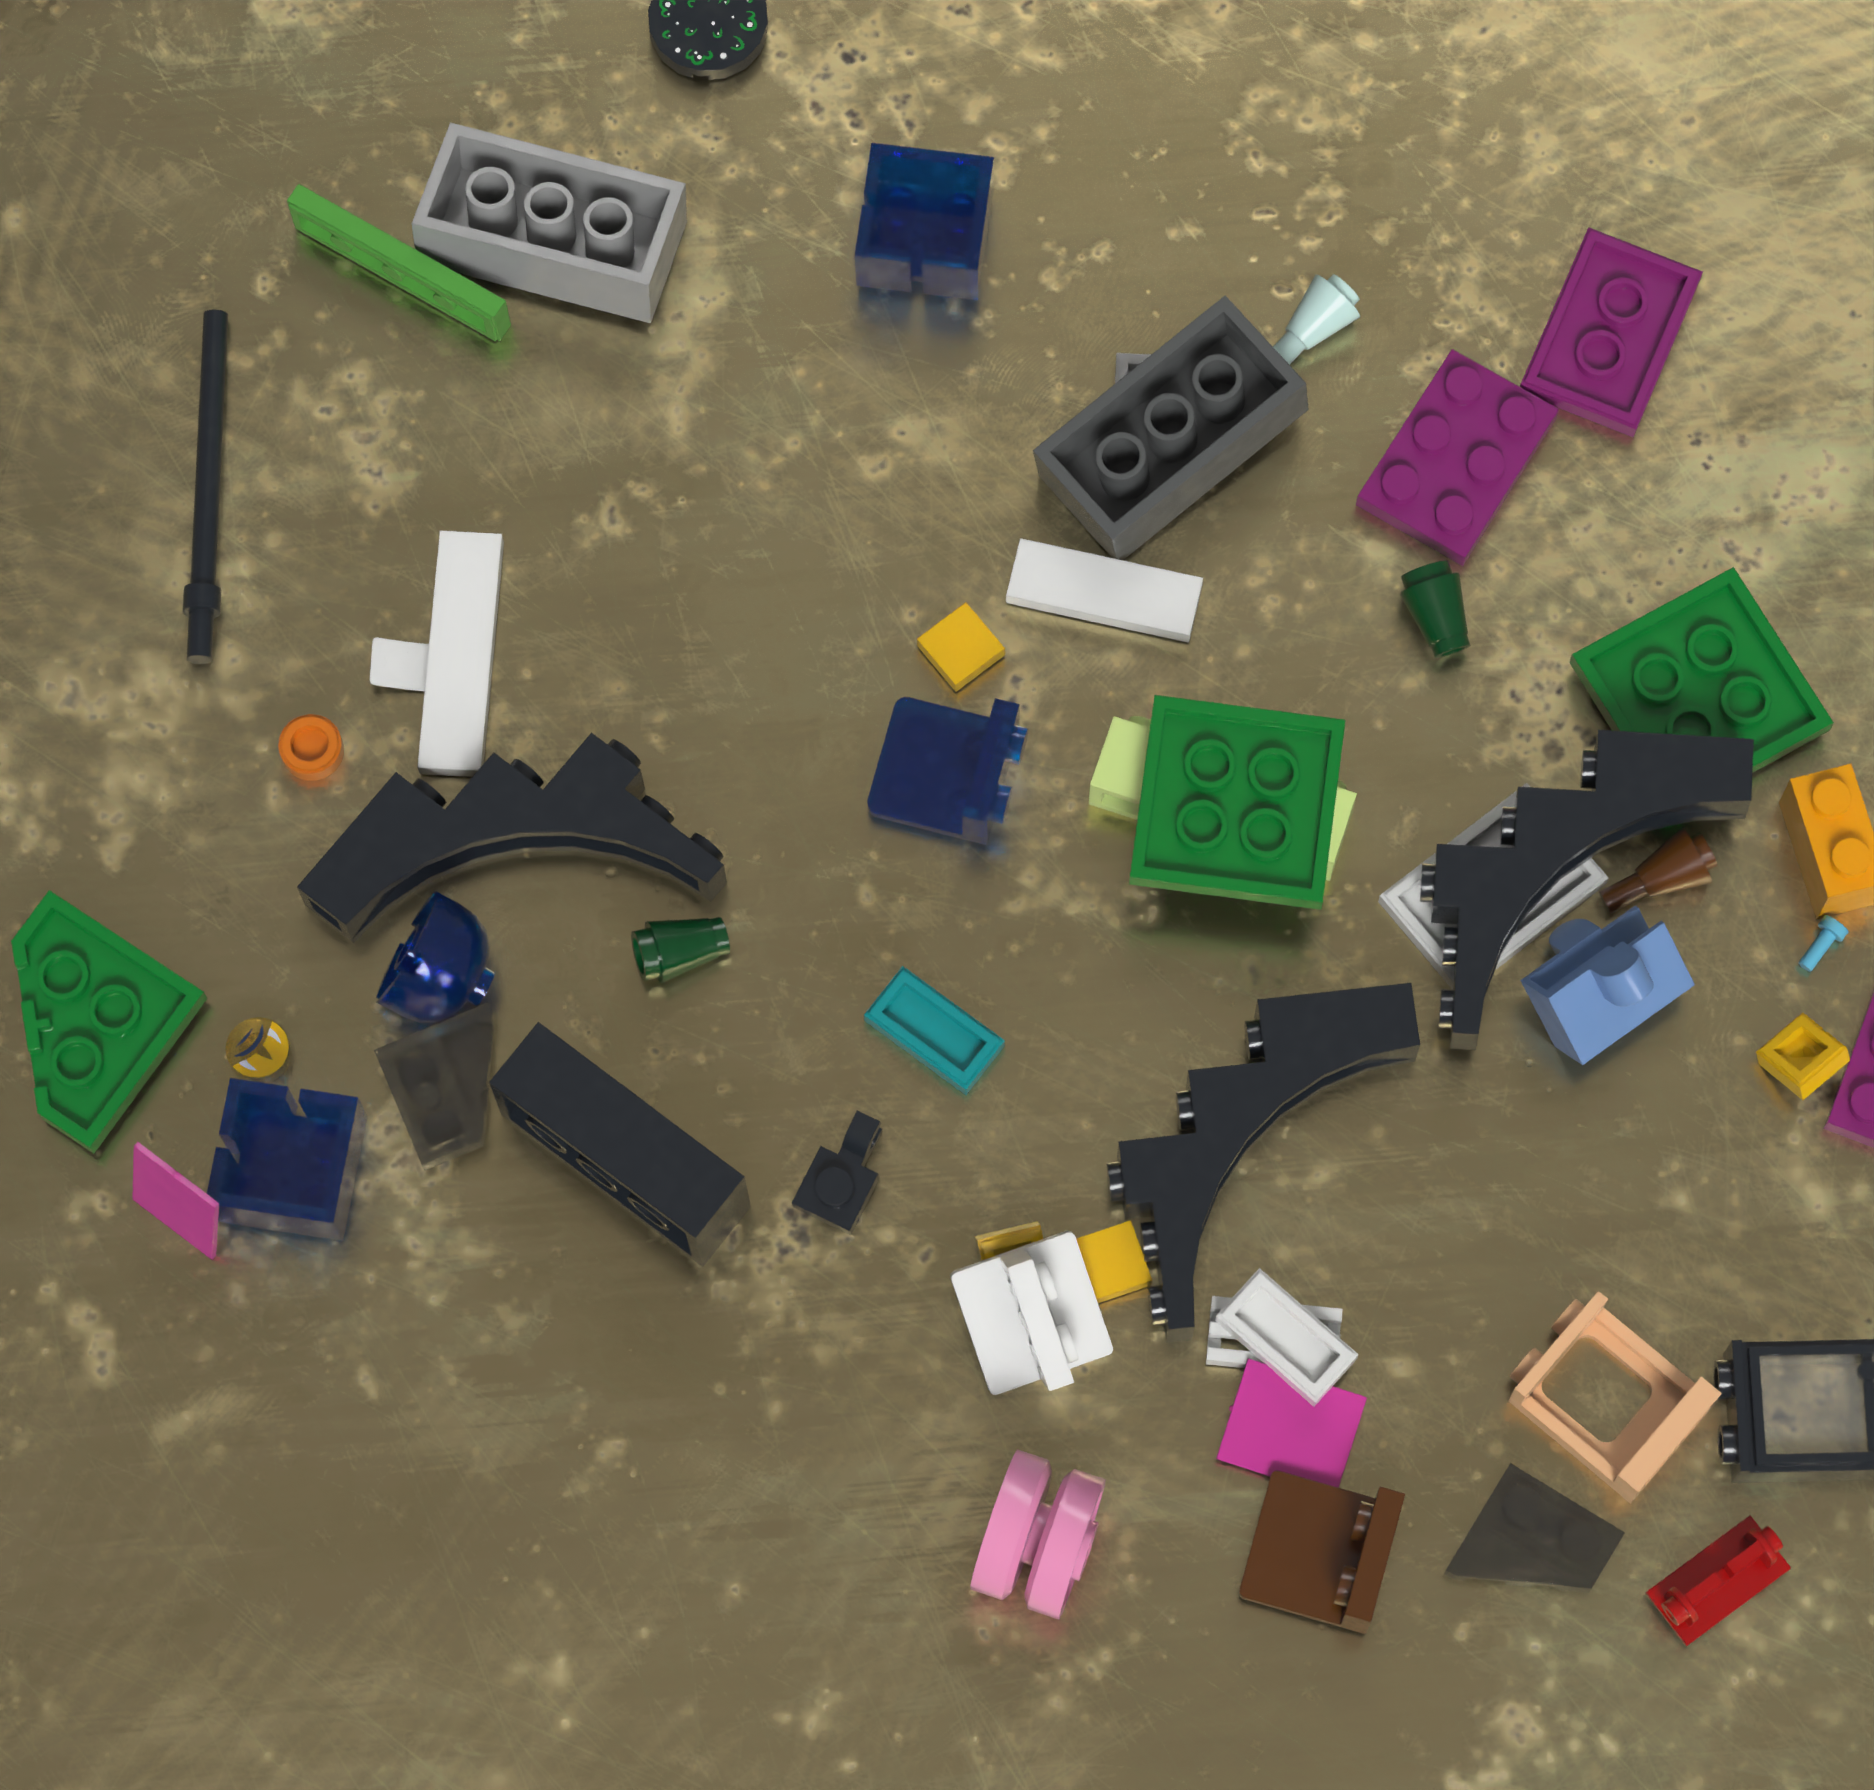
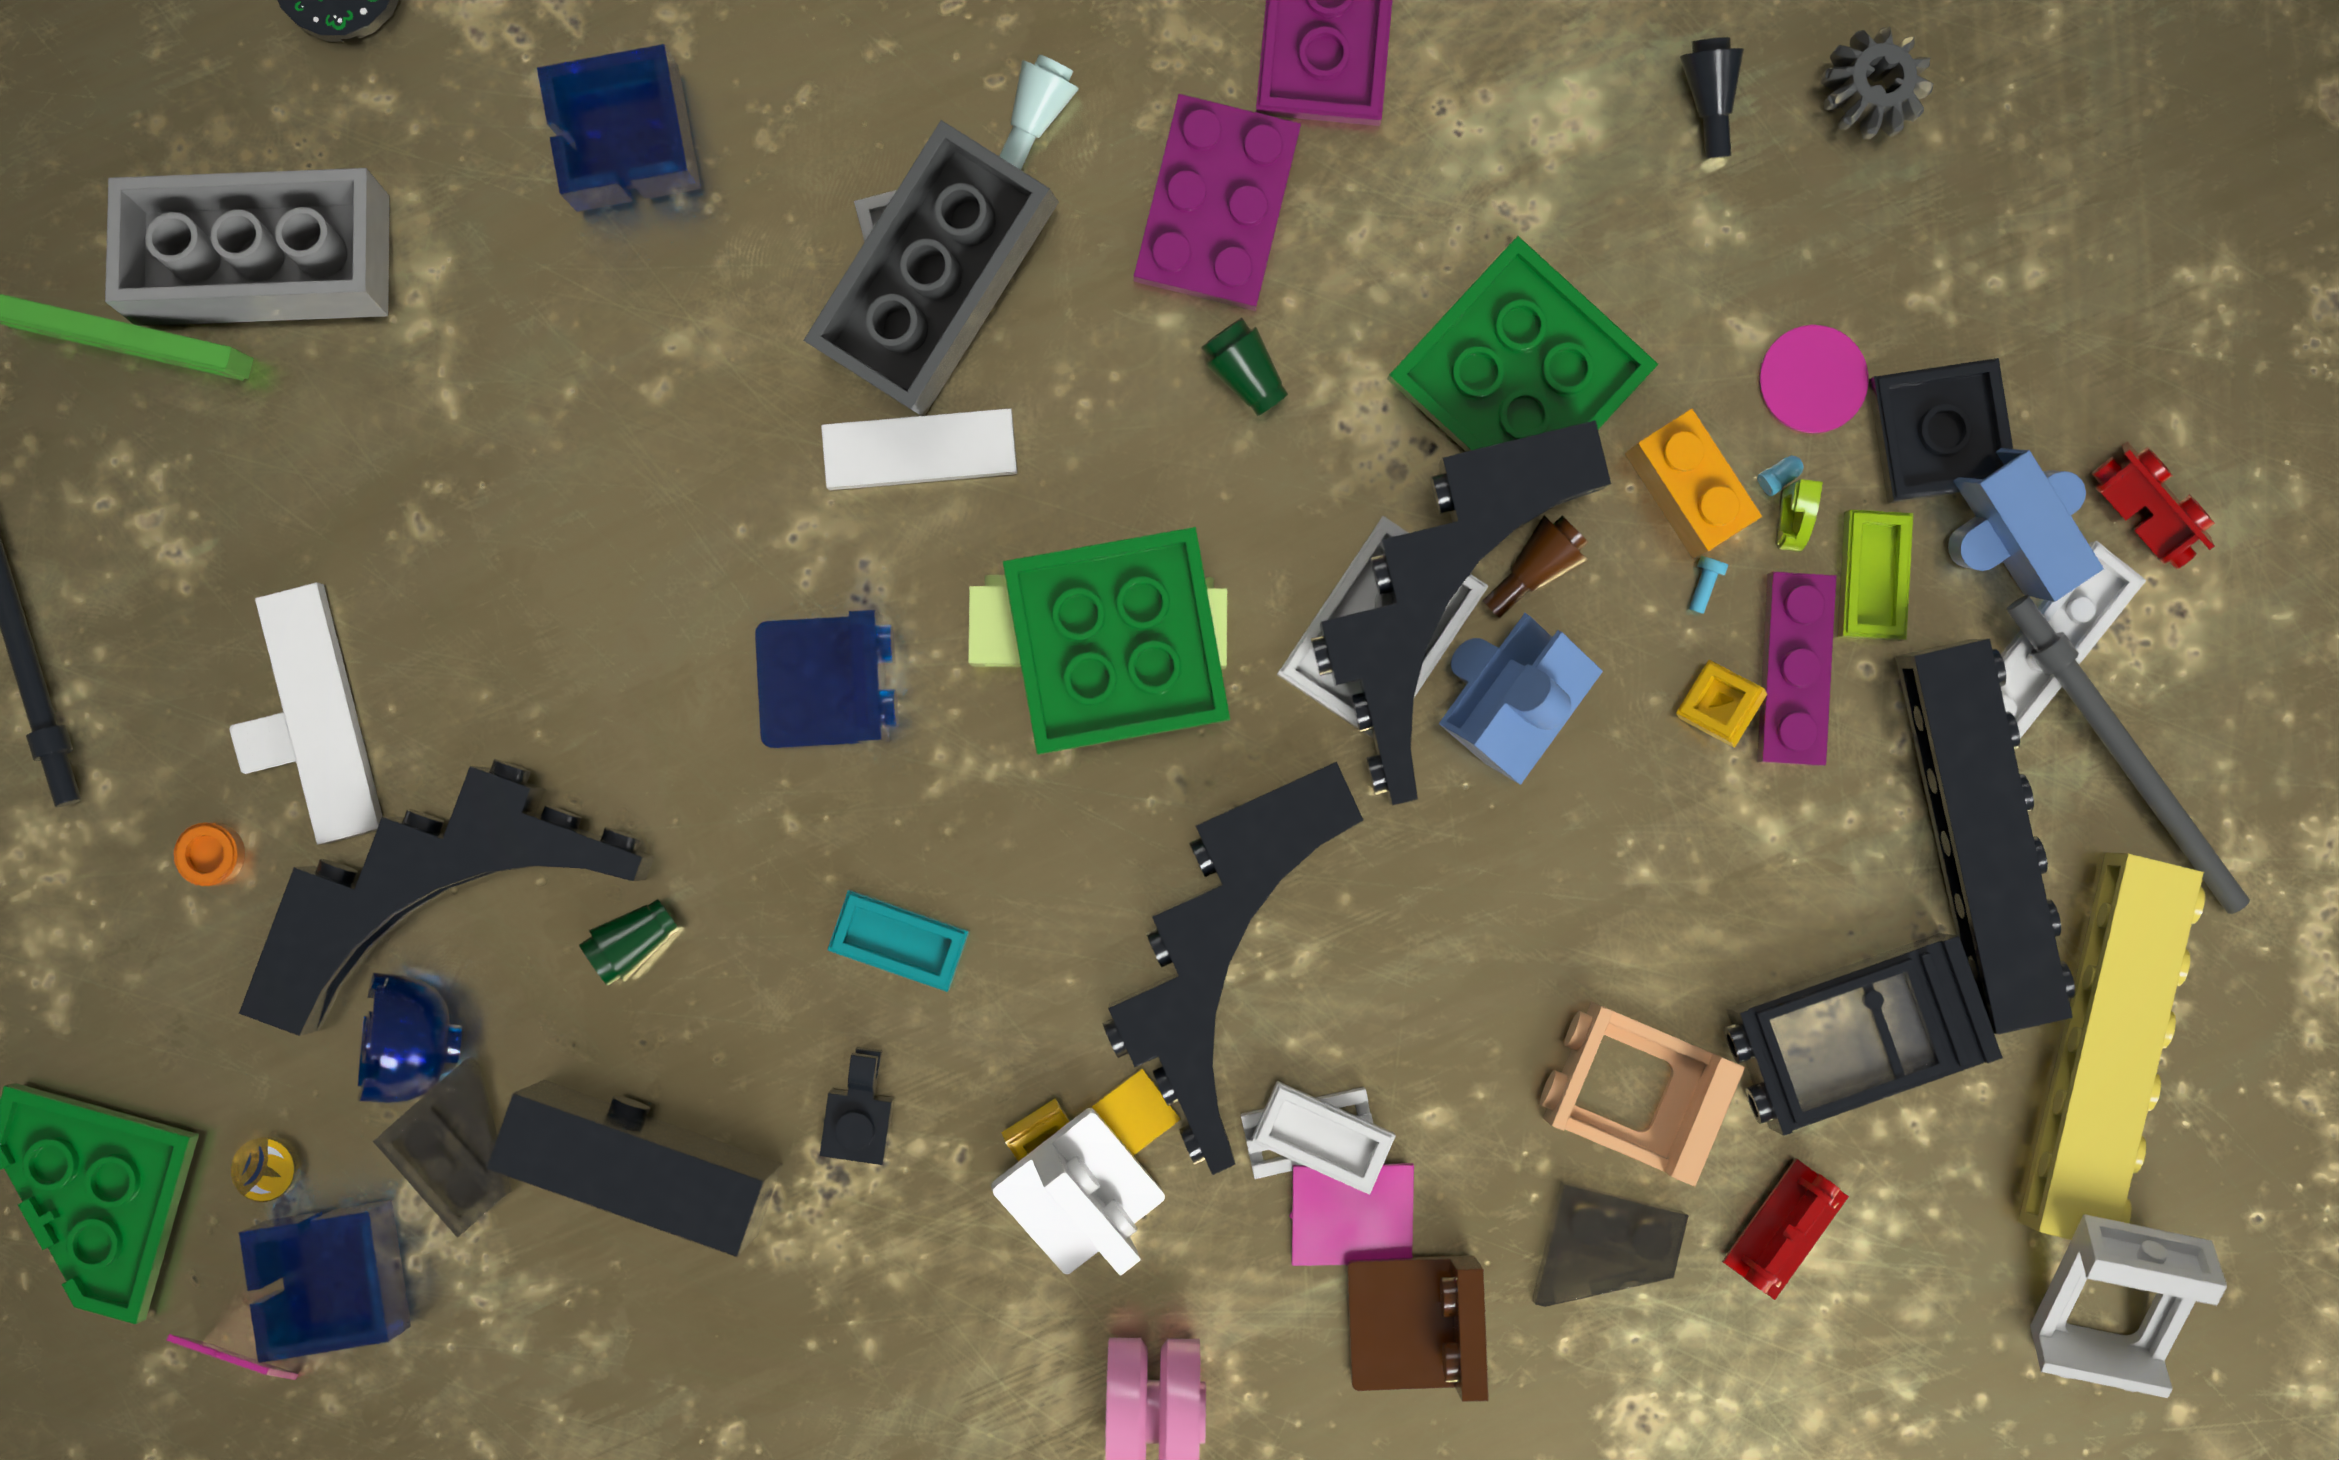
camera: 25 degrees left, 15 degrees up
yellow tile [917,602,1005,692] -> none

